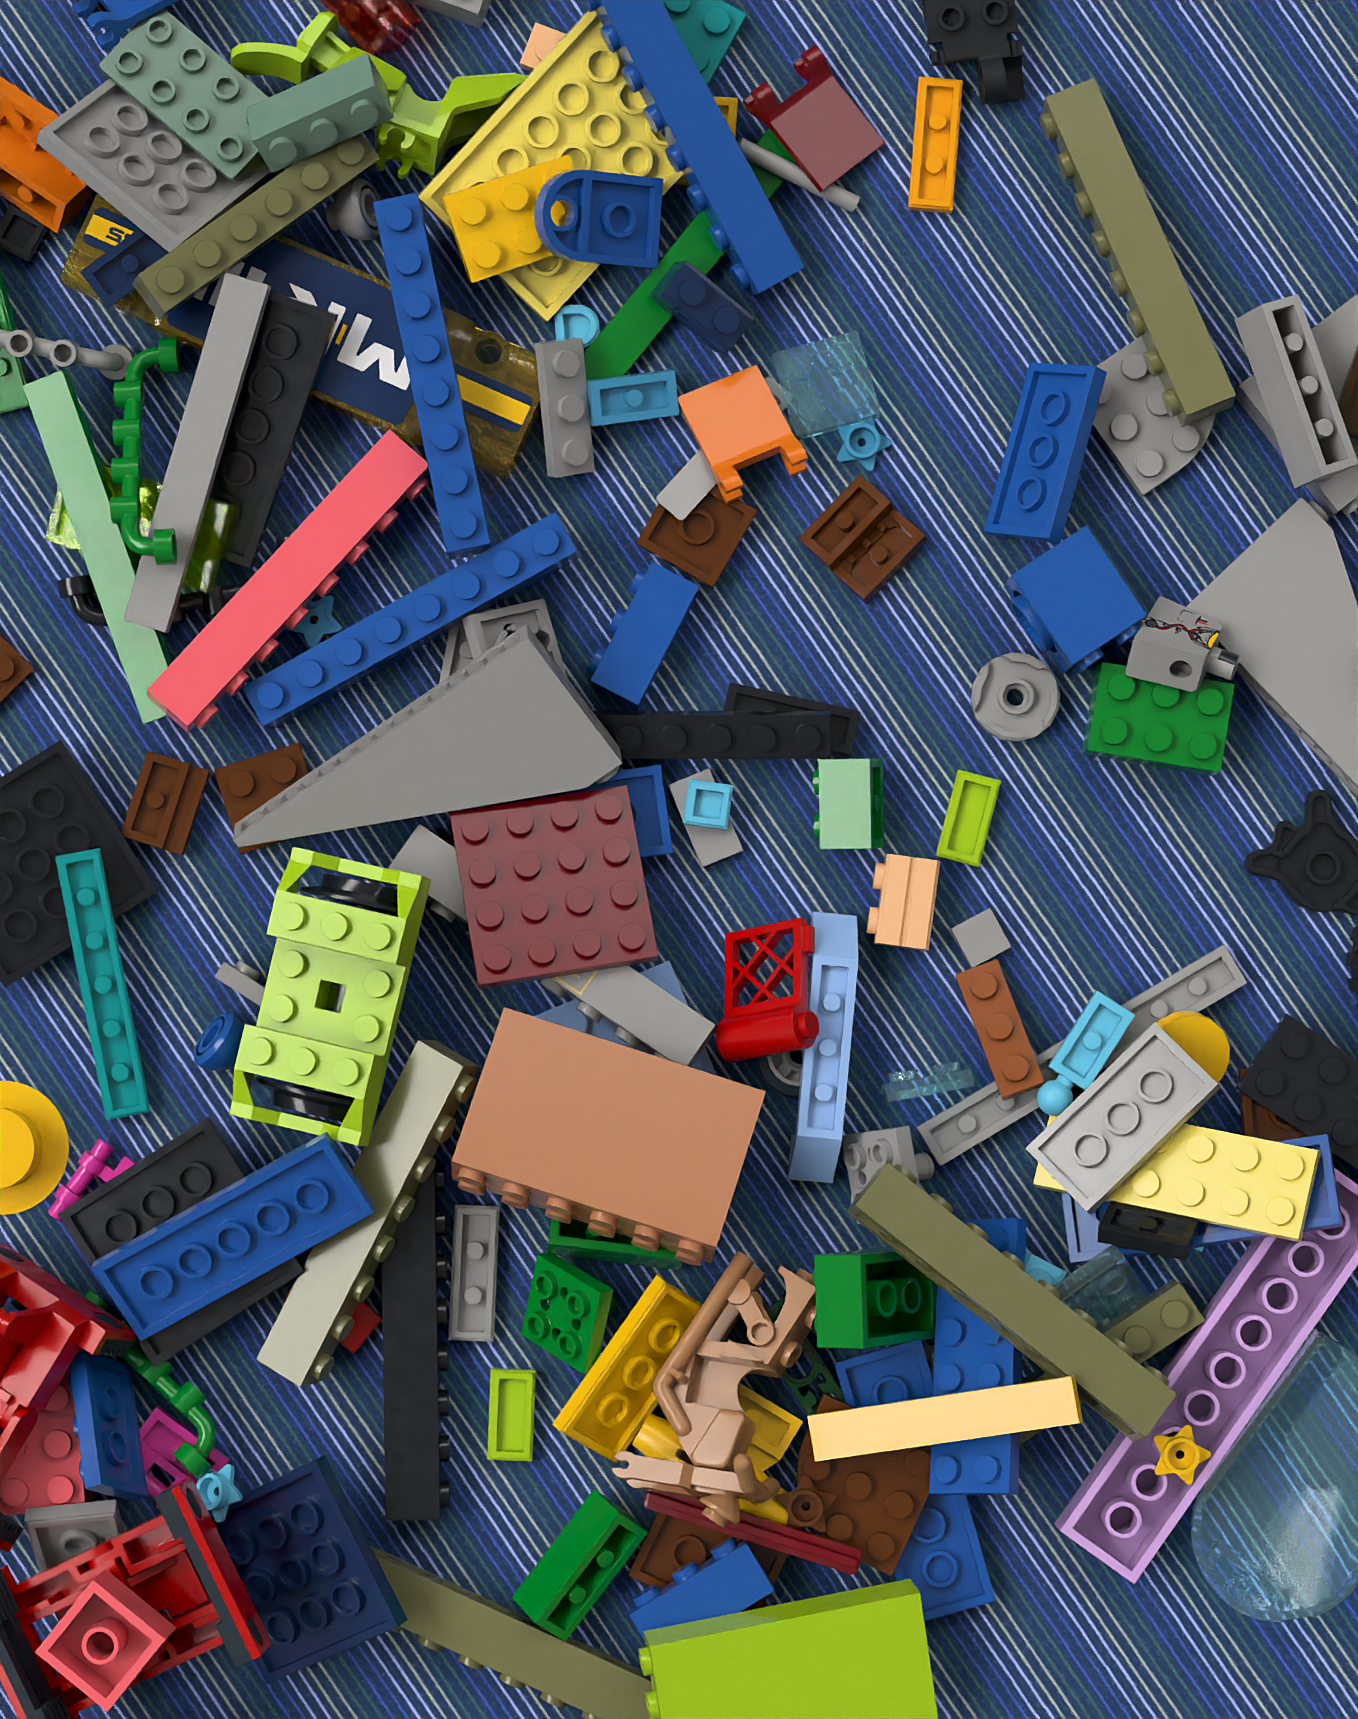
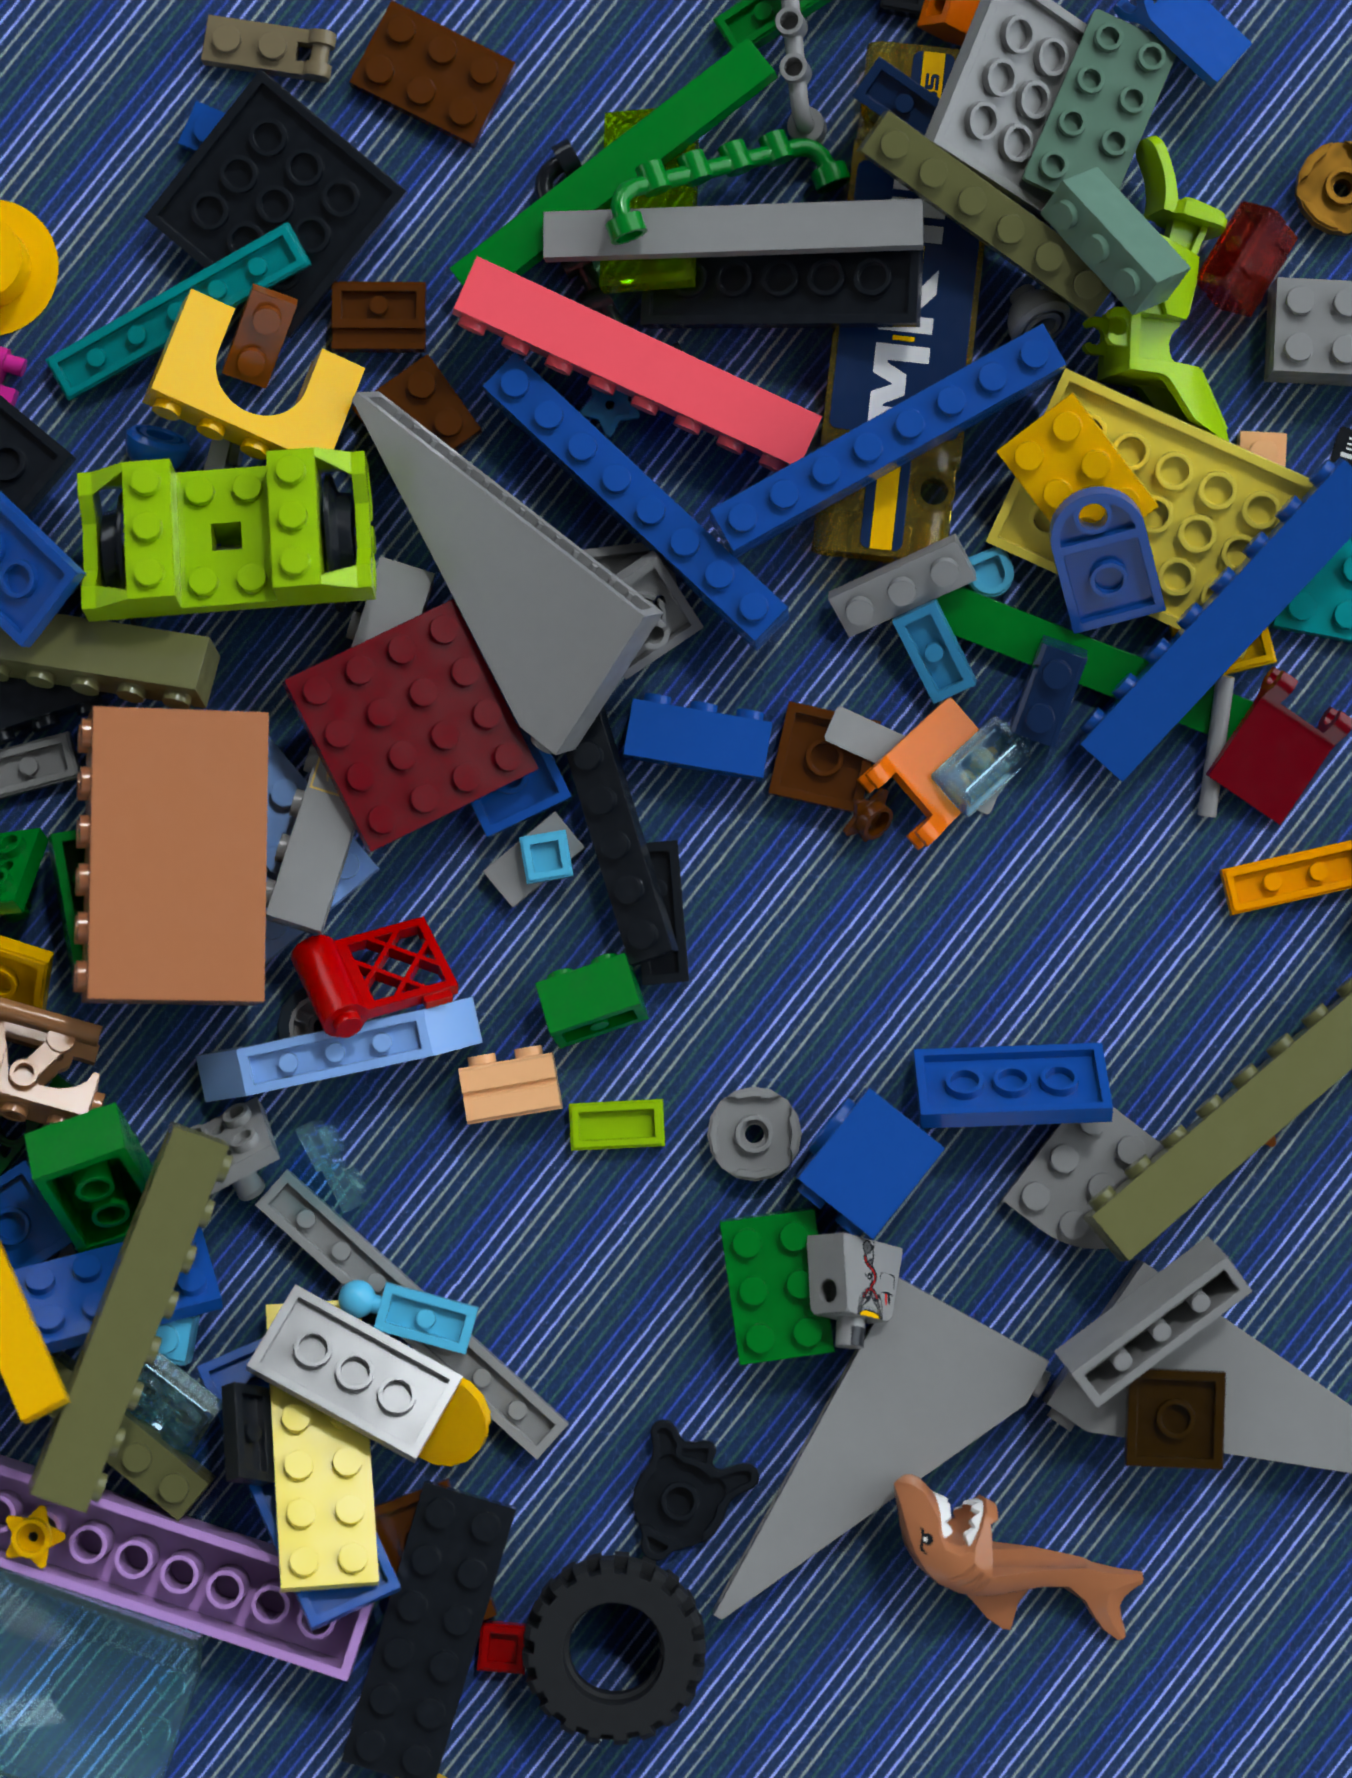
camera: 80 degrees right, 0 degrees up
clear light blue plate [772,330,881,440] -> none
reddish brown slope [798,475,927,605] -> none
dark azure plate [837,414,892,471] -> none
light grey tile [950,908,1011,968] -> none
dark orange plate [955,959,1045,1101] -> none
none -> yellow arch [142,288,365,474]
none -> dark orange plate [222,283,298,389]
none -> reddish brown plate [843,788,893,842]
none -> clear light blue slope [931,715,1031,817]

